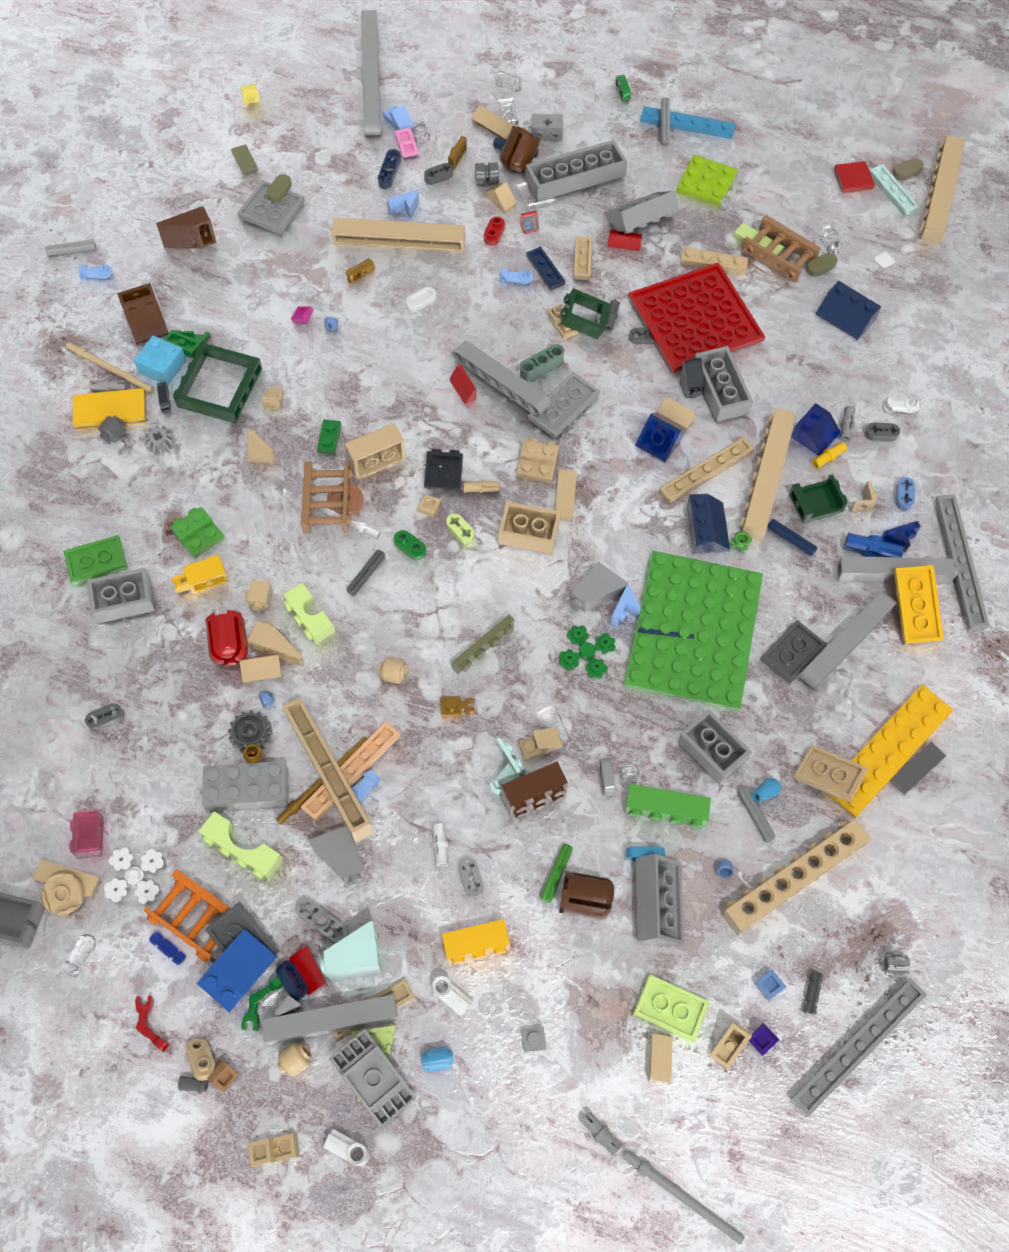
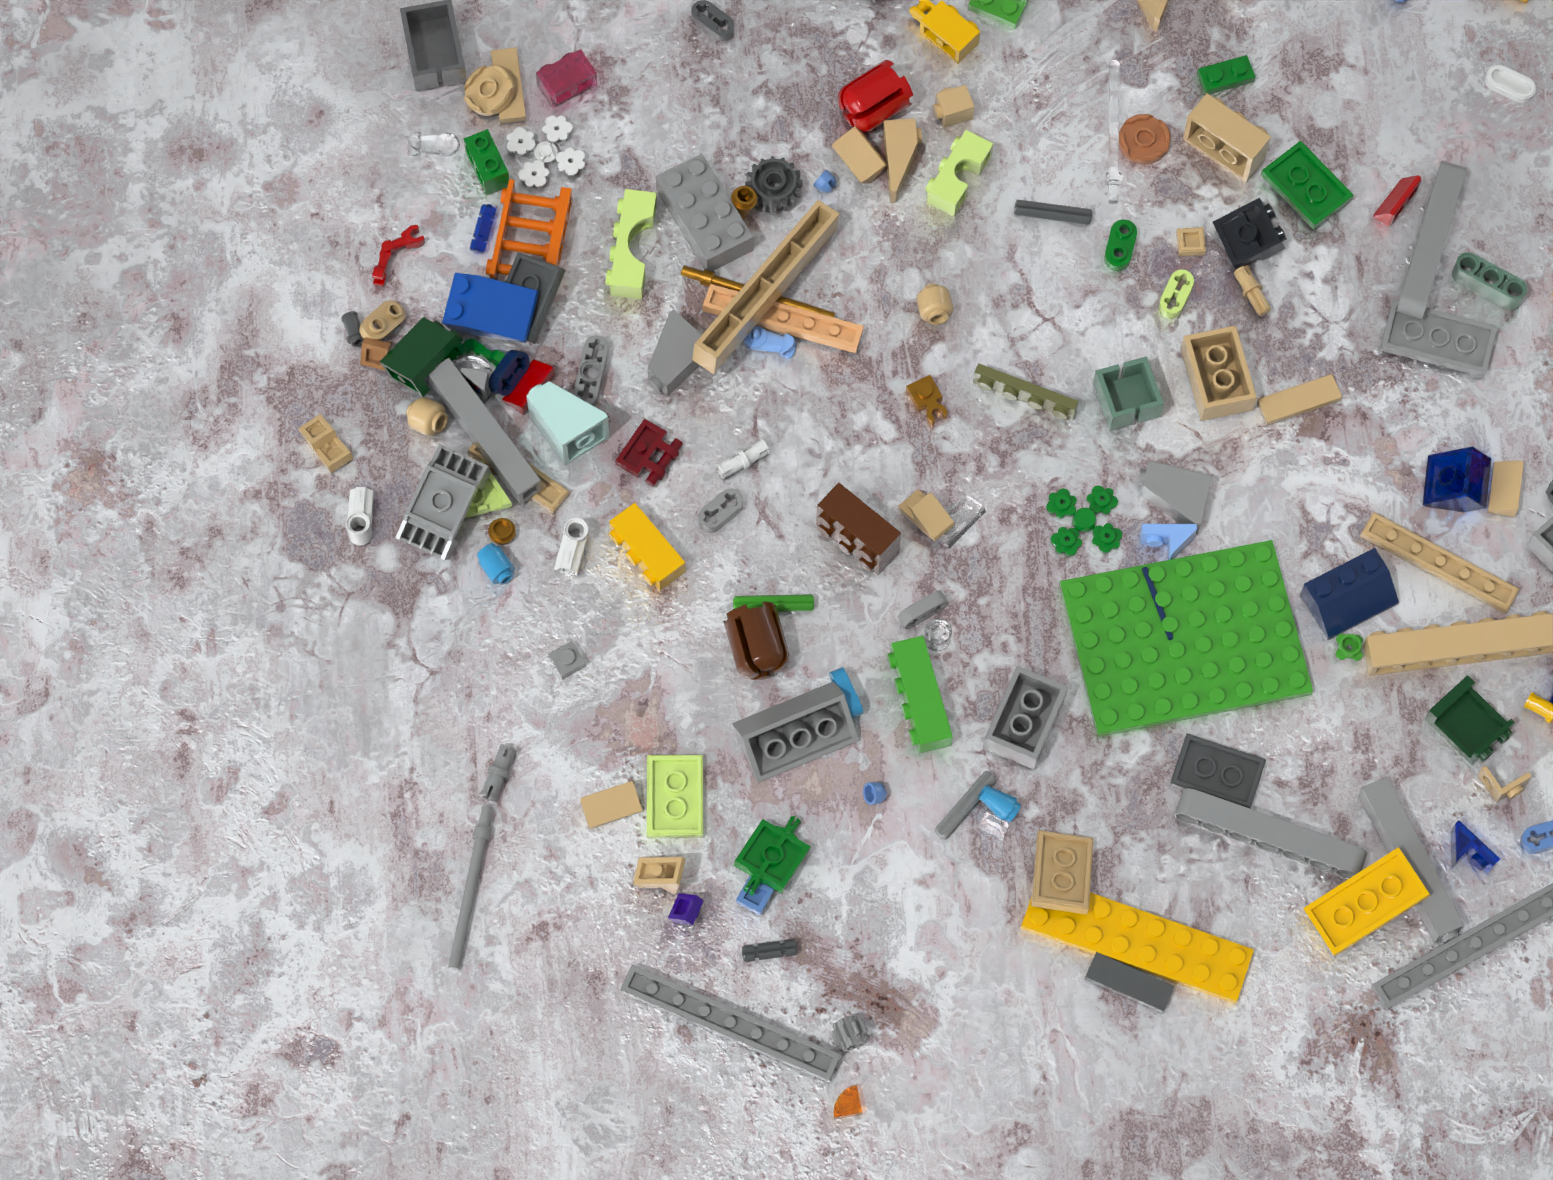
camera: 65 degrees right, 5 degrees up
medium nougat fence [301,461,353,534] -> none
light aqua plate [490,738,527,795] -> none
tan plate [516,438,559,484] -> none
tan brick [722,819,872,936] -> none
dark blue axle [767,519,818,556] -> none
blue piece [844,532,904,558] -> none
none -> dark green panel [380,317,466,397]
none -> green brick [463,129,509,196]
none -> pearl gold plate [488,518,516,545]
none -> dark red plate [615,418,683,487]
none -> green plate [733,816,811,895]
none -> clear orange tile [833,1085,862,1120]
none -> clear tile [978,812,1009,841]
none -> sand green piece [1093,356,1164,431]
none -> green plate [1261,140,1354,230]

